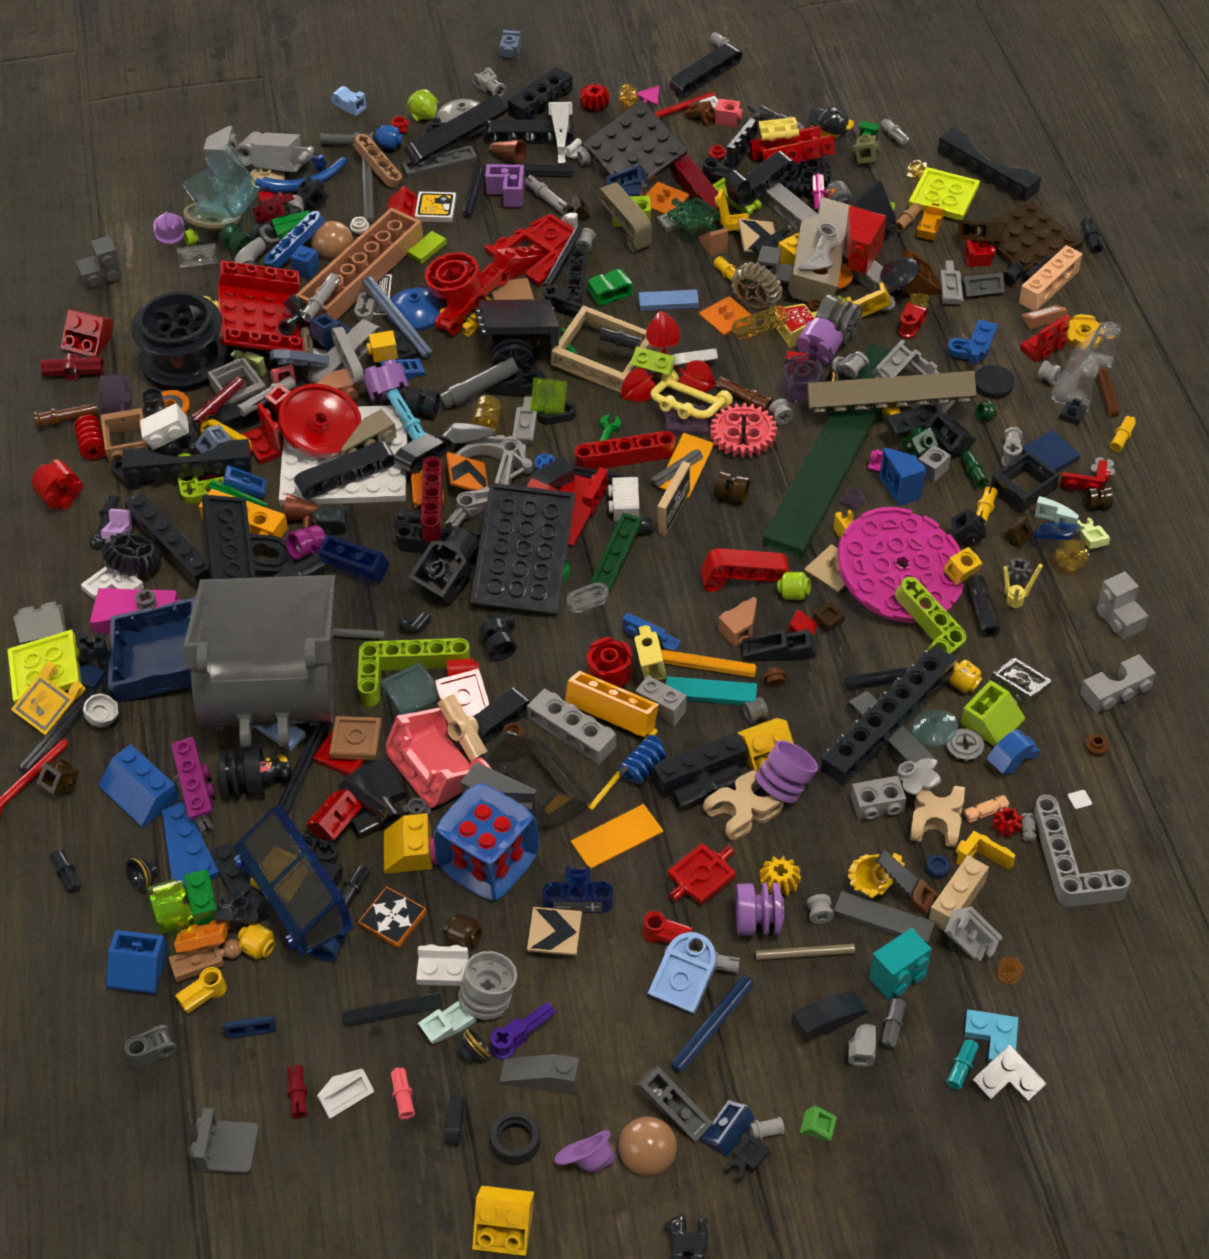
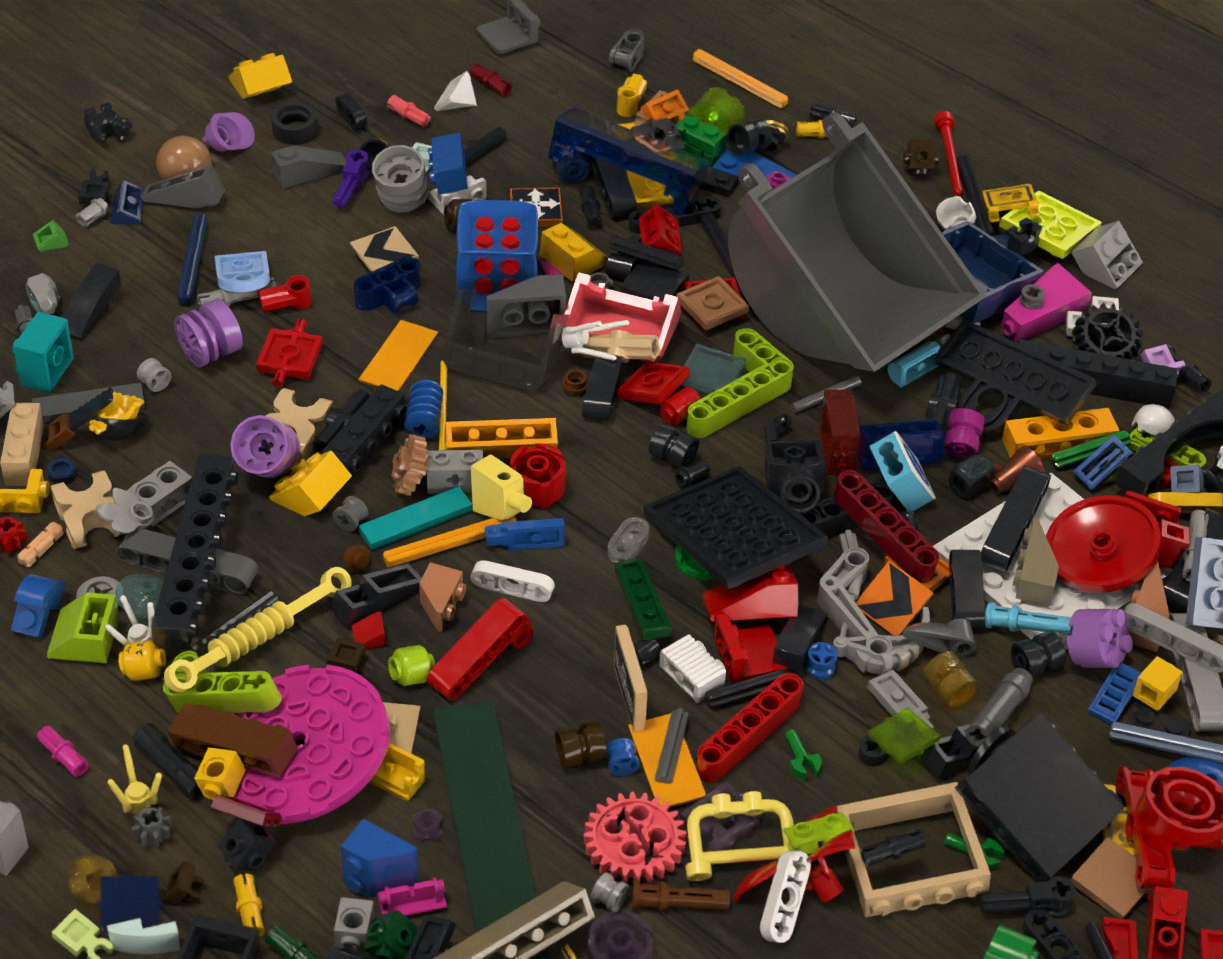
camera: 140 degrees right, 5 degrees down
blue slope [106,930,169,994] -> none
dark blue slope [222,1015,277,1039] -> none
light grey brick [527,688,616,765] -> none
dark tan bar [755,944,855,960] -> none
yellow gear [760,855,801,897] -> none
clear smoke plate [989,658,1052,711] -> none
none -> dark pink axle [37,726,89,777]
none -> white plant [105,595,155,646]
none -> light yellow piece [164,567,352,692]
none -> reddish brown brick [167,703,298,778]
none -> dark red tile [211,795,282,827]
none -> medium nougat gear [391,434,429,495]
none -> blue brick [428,133,468,195]
none -> white beam [470,561,555,602]
none -> white plant [562,320,629,360]
none -> blue wheel [606,738,640,777]
none -> light orange axle [693,49,789,109]
none -> black wheel [727,118,772,155]
none -> yellow pin [796,120,828,139]
none -> clear red window [819,389,861,475]
none -> medium azure piece [870,431,936,511]
none -> white hair [1131,404,1175,436]

